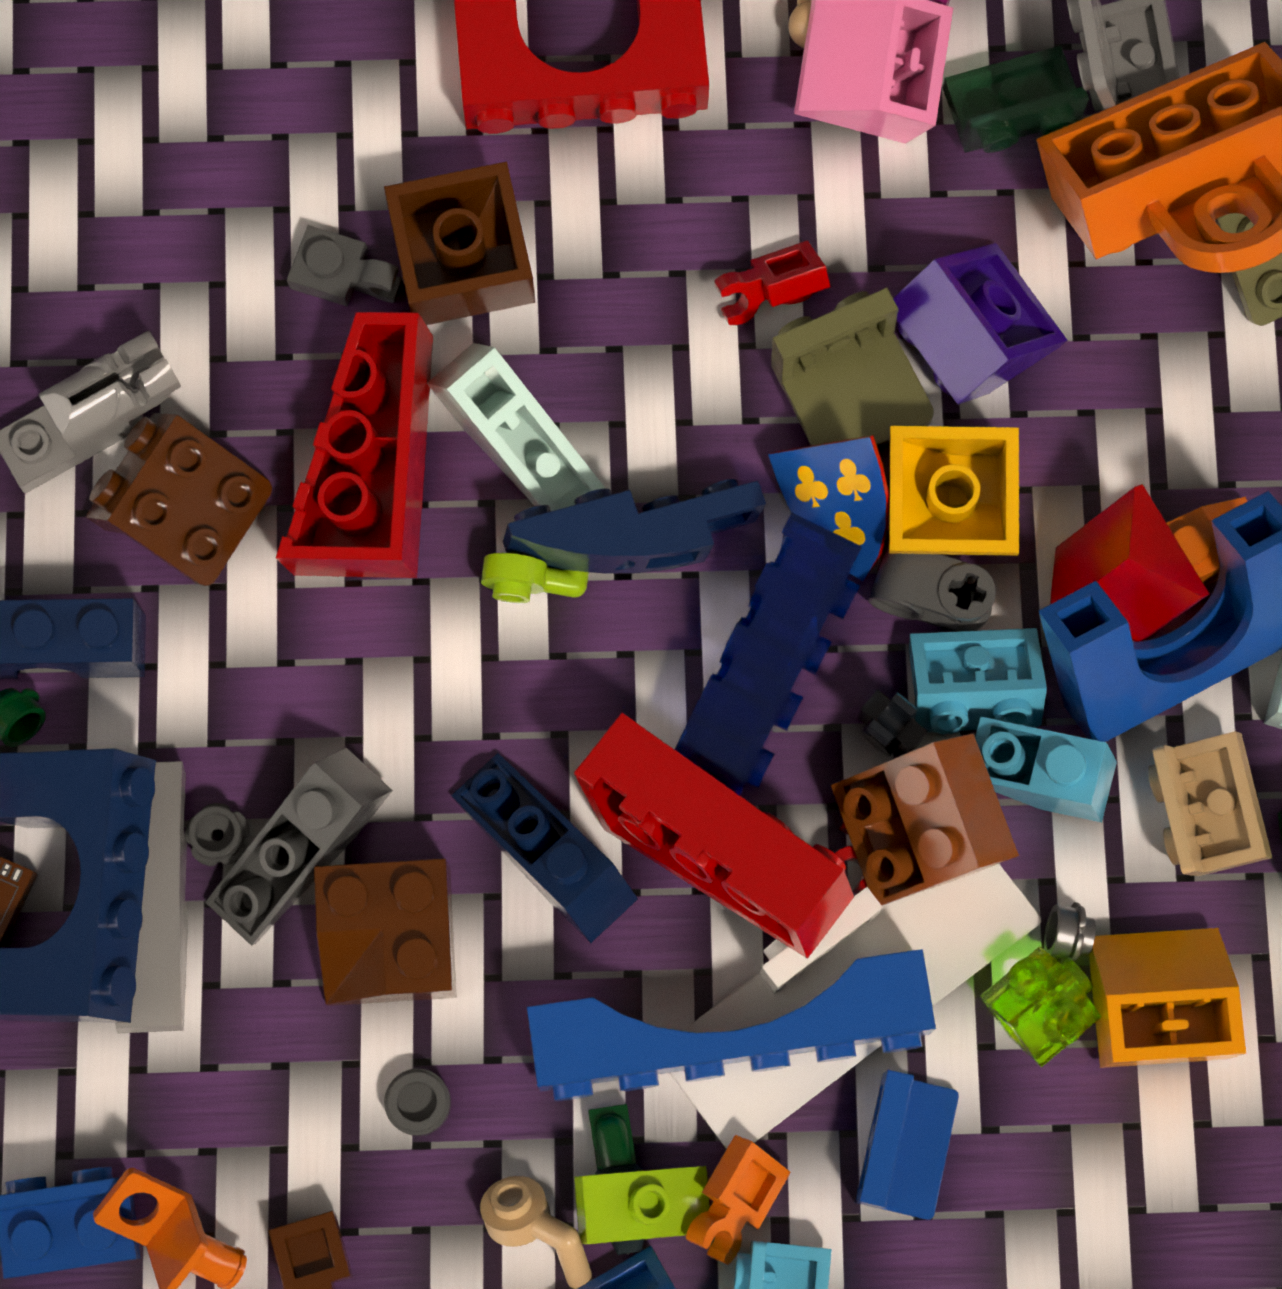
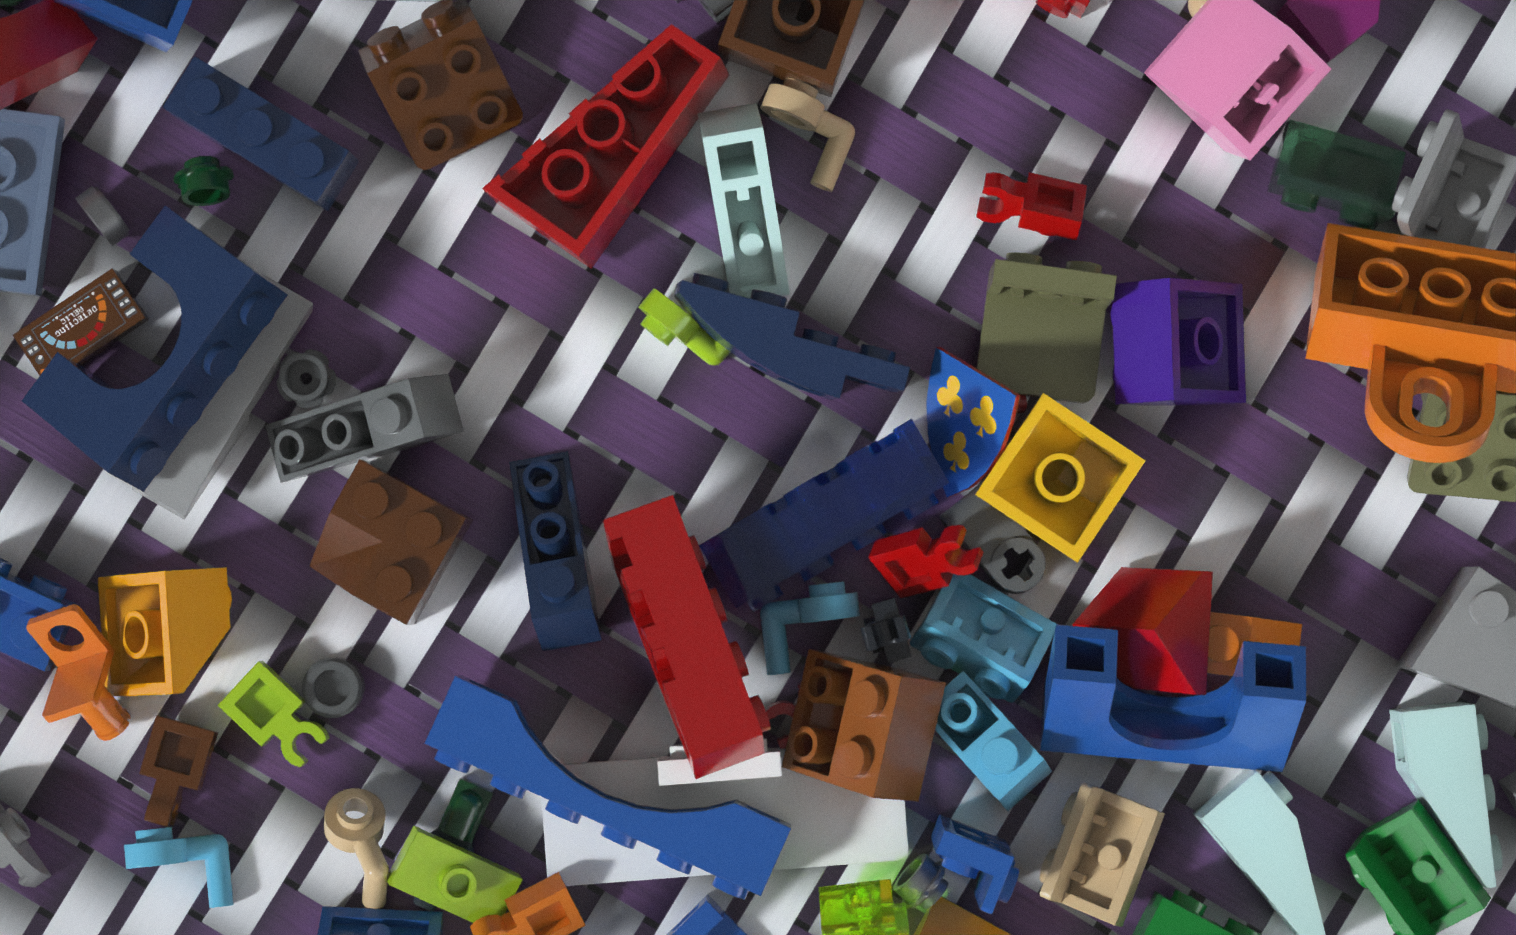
camera: 35 degrees right, 10 degrees up
none -> light orange slope [98,567,232,696]
none -> lime plate [217,660,330,767]
none -> tan plate [760,78,855,192]
none -> medium azure plate [760,582,860,675]
none -> red plate [868,525,984,598]
none -> blue bracket [931,814,1020,914]

